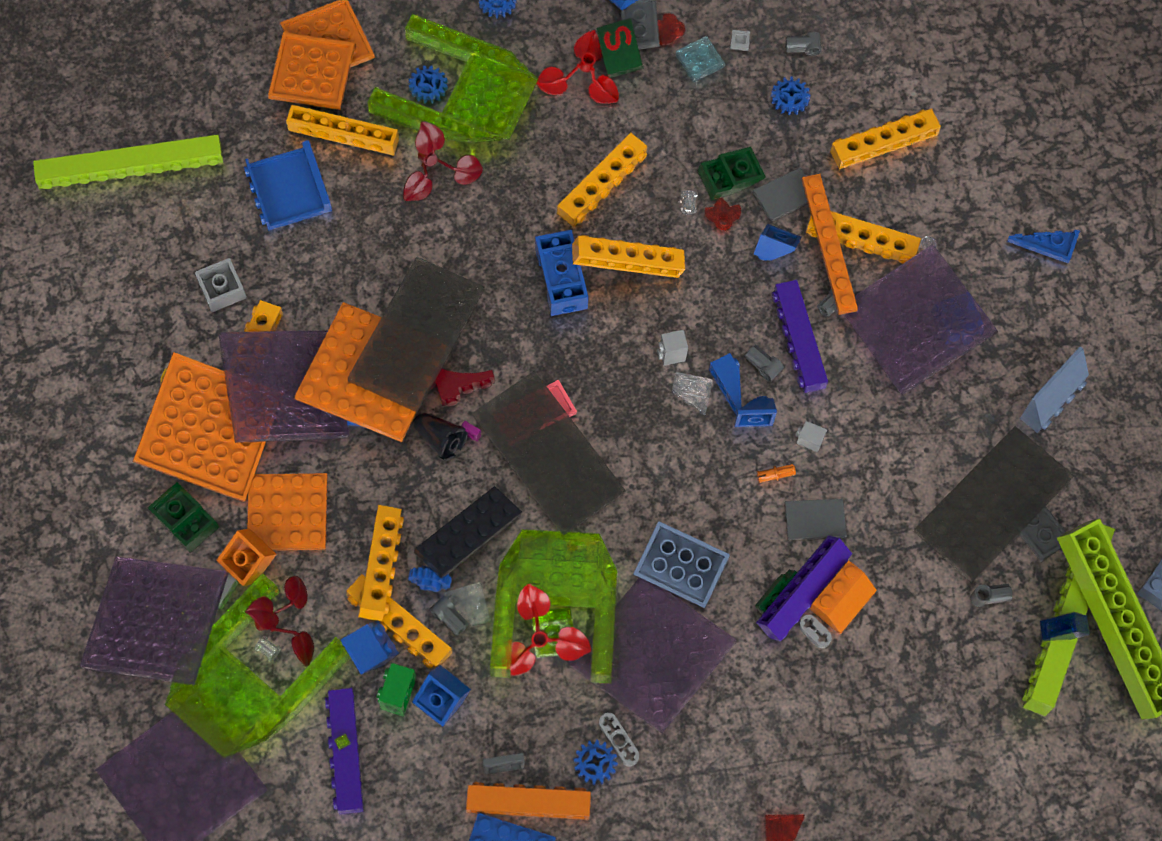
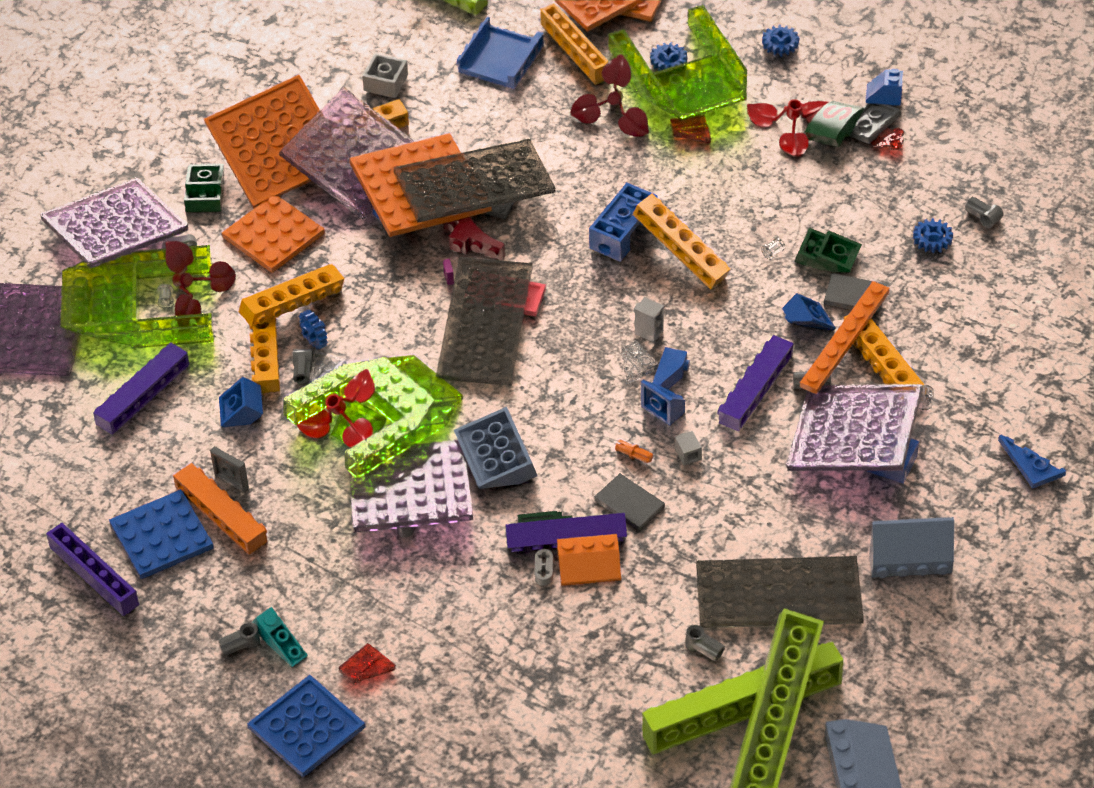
camera: 50 degrees right, 20 degrees down
orange brick [216,528,277,586] -> none
clear neon green piece [334,734,350,750] -> none
blue slope [340,620,399,674] -> none
green brick [376,663,417,717] -> none
black cone [414,413,468,461] -> none
black plate [414,486,522,579] -> none
light orange brick [557,133,647,227] -> none
blue gear [574,740,618,785] -> none
light grey beam [599,713,639,767] -> none
clear light blue plate [676,36,725,82] -> none
clear red plate [705,197,741,231] -> none
light grey plate [730,30,750,51] -> none
dark grey piece [745,345,784,382] -> none
light orange brick [830,109,941,169] -> none
clear blue slope [1040,612,1090,641] -> none
none -> clear red wing [670,115,711,144]

